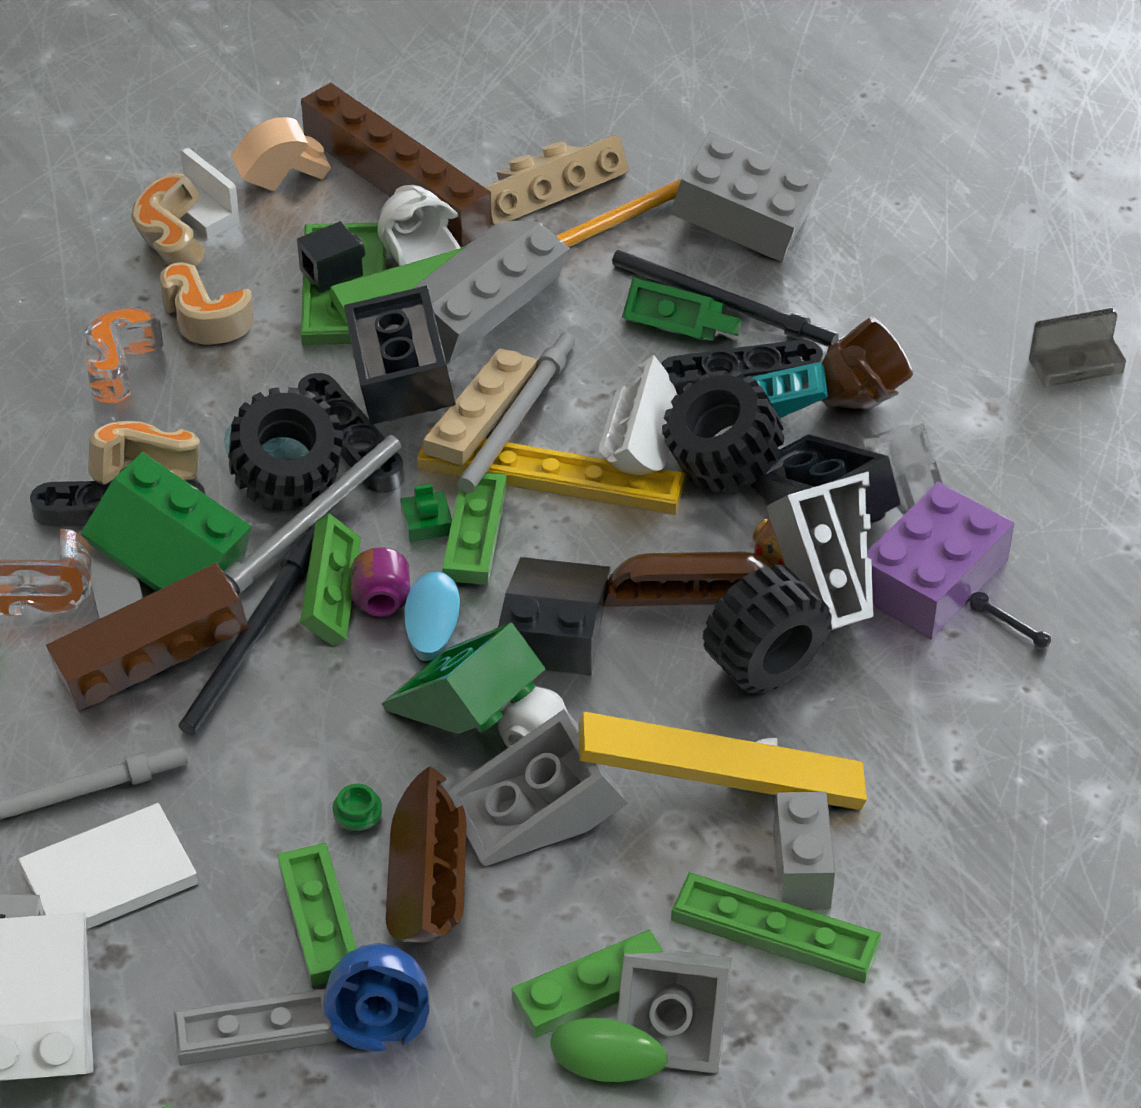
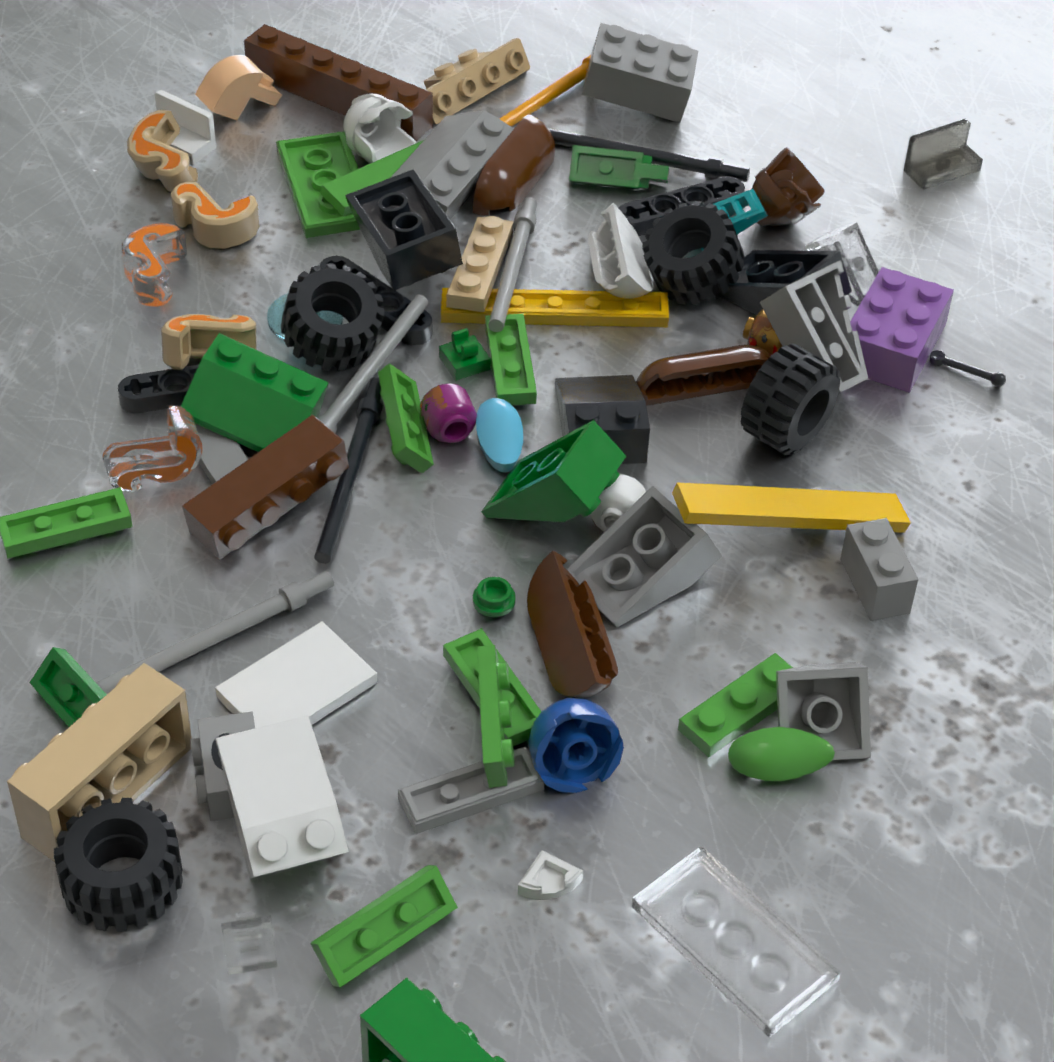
camera: 15 degrees left, 0 degrees up
black brick [297,221,365,293] -> none
bright green tile [671,872,882,983] -> none
none -> reddish brown brick [473,115,555,216]
none -> bright green plate [477,645,515,788]

